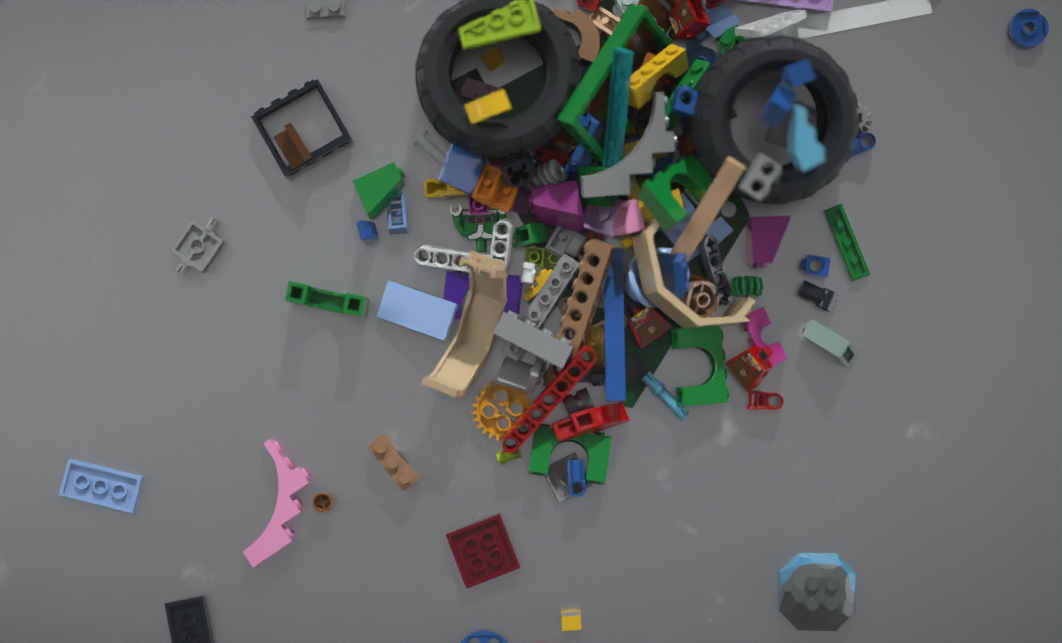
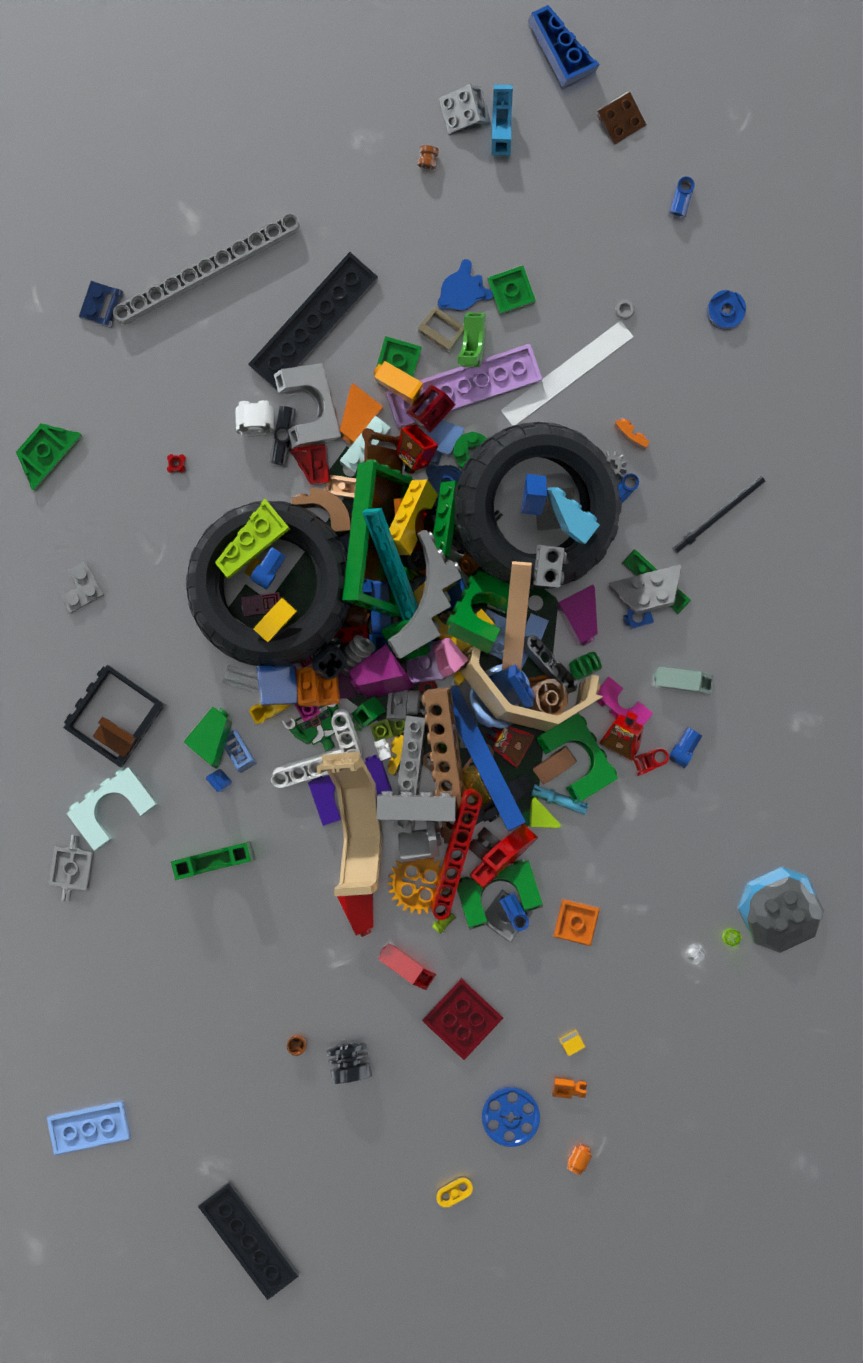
camera: 25 degrees left, 0 degrees up
bright pink arch [243,439,310,568] -> none
medium nougat arch [367,434,420,492] -> none
light blue tile [376,281,459,341] -> none
blue brick [670,86,699,118] -> none
white wing [734,9,807,39] -> none
blue brick [782,59,815,88] -> none
black piece [797,280,839,312] -> none
none -> light aqua arch [67,767,158,851]
none -> blue piece [250,547,286,590]
none -> black wheel [326,1042,372,1084]
none -> red slope [337,893,374,937]
none -> slope [378,943,437,990]
none -> lime slope [530,797,561,828]
none -> nougat slope [533,746,577,785]
none -> orange tile [553,899,600,946]
none -> light grey wing [609,564,681,615]
none -> orange slope [614,418,649,450]
none -> blue piece [669,727,702,769]
none -> black bar [672,476,766,553]
none -> clear piece [685,942,707,965]
none -> clear neon green bush [722,928,742,947]

